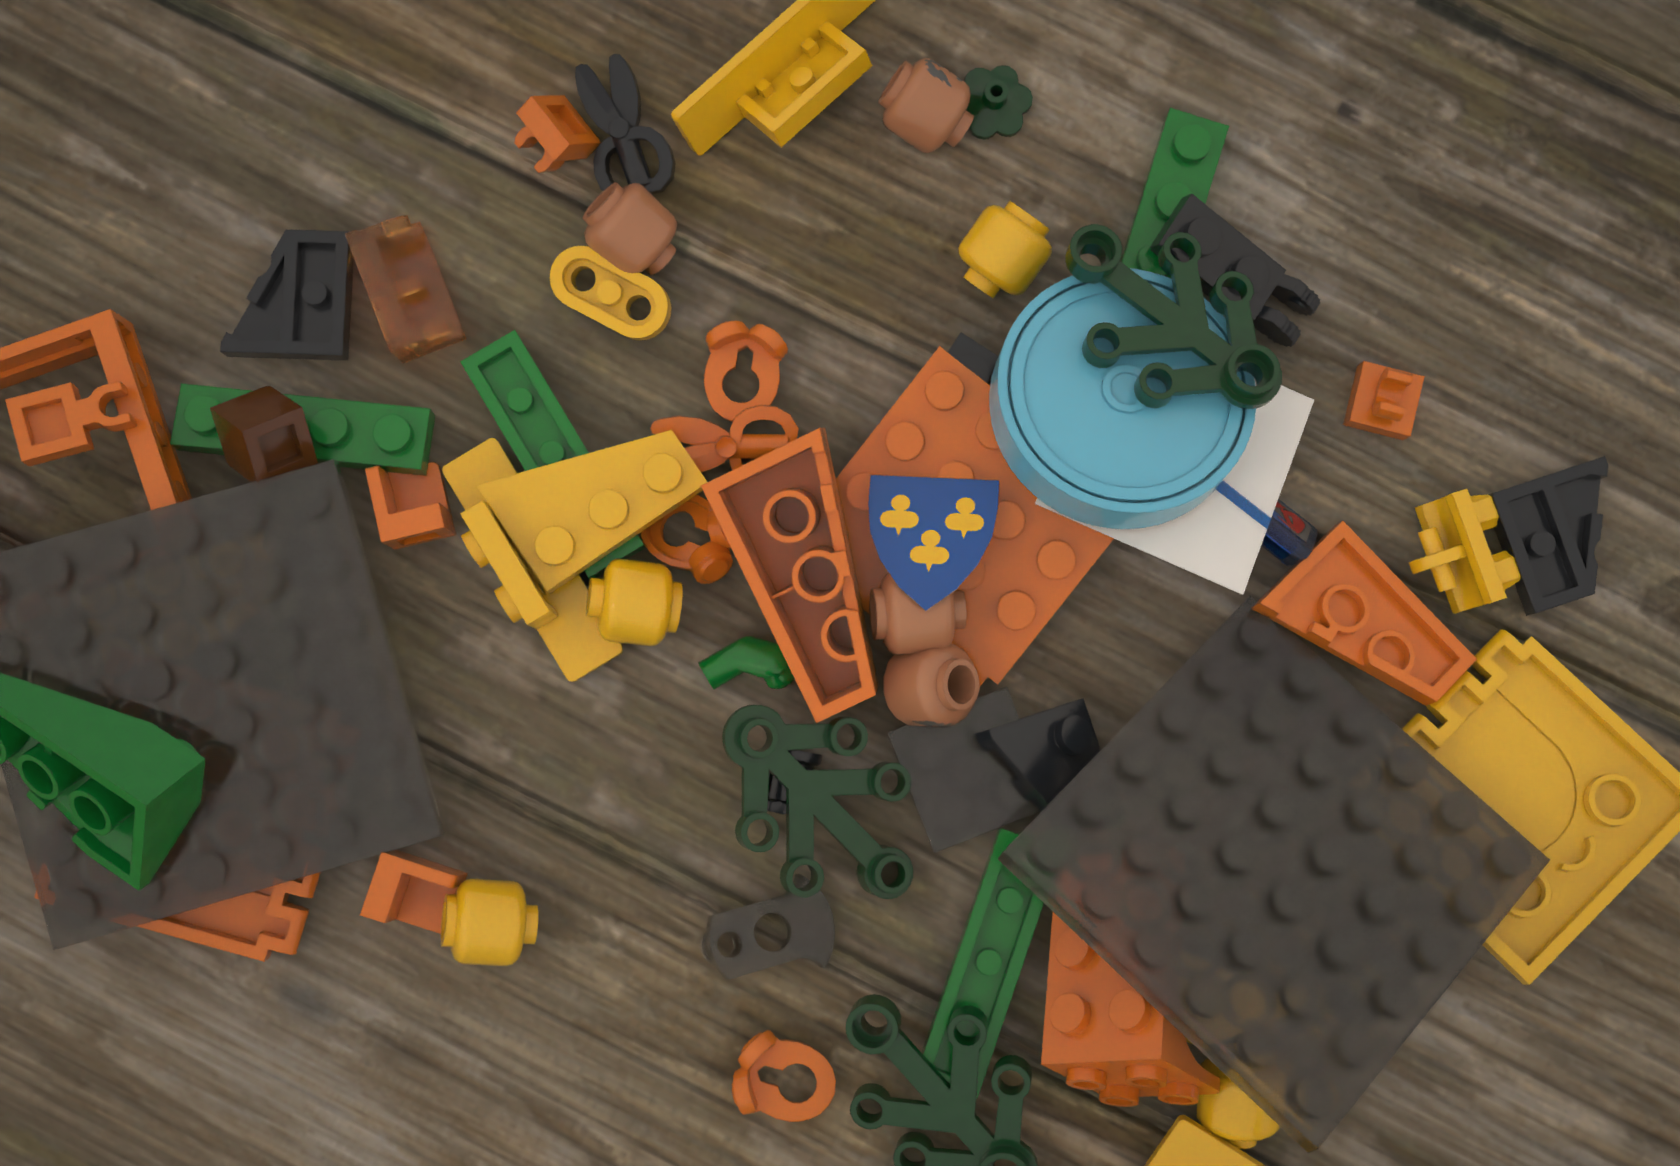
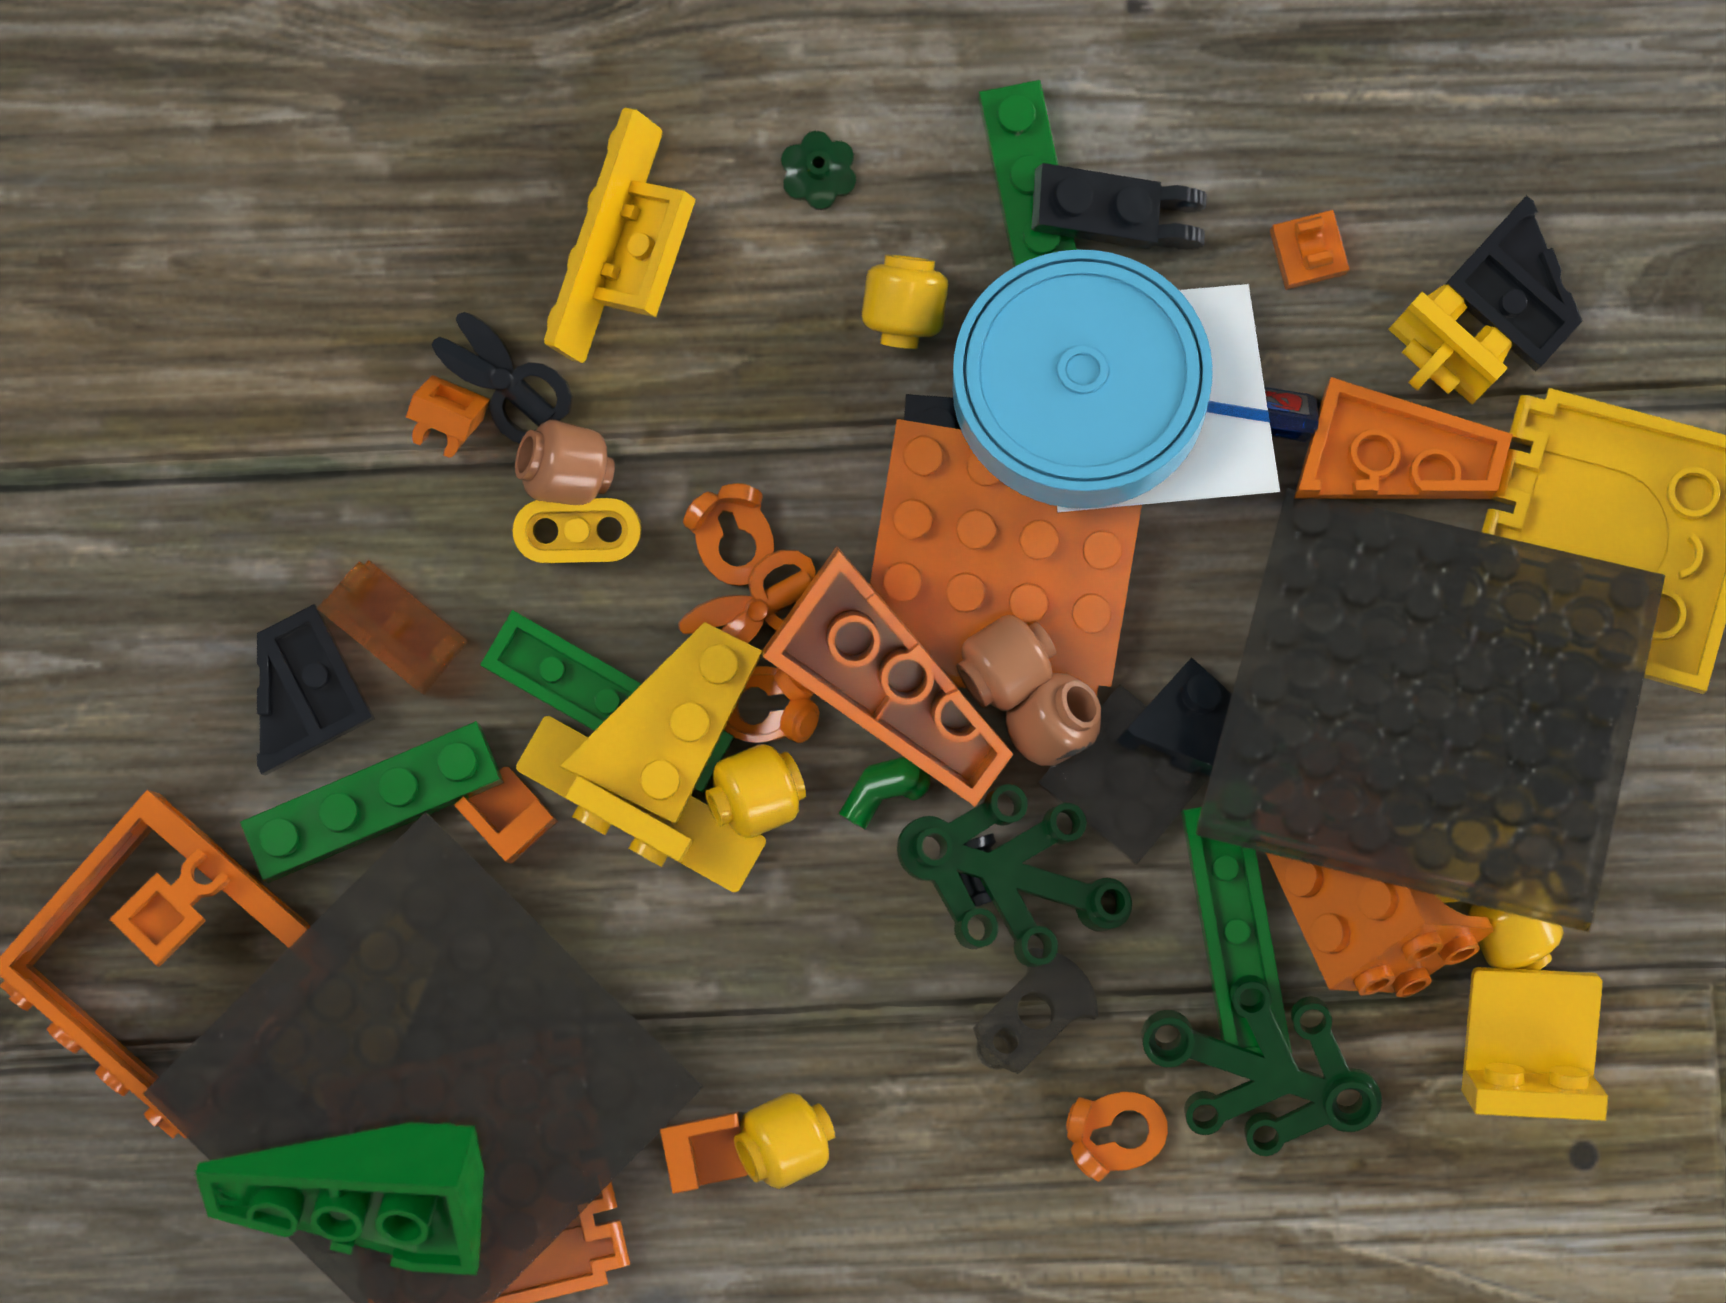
camera: 30 degrees left, 0 degrees up
reddish brown panel [210,386,318,489] -> none
blue sticker [868,475,999,611] -> none
nougat head [878,58,974,153] -> none
dark green plant [1065,224,1282,409] -> none

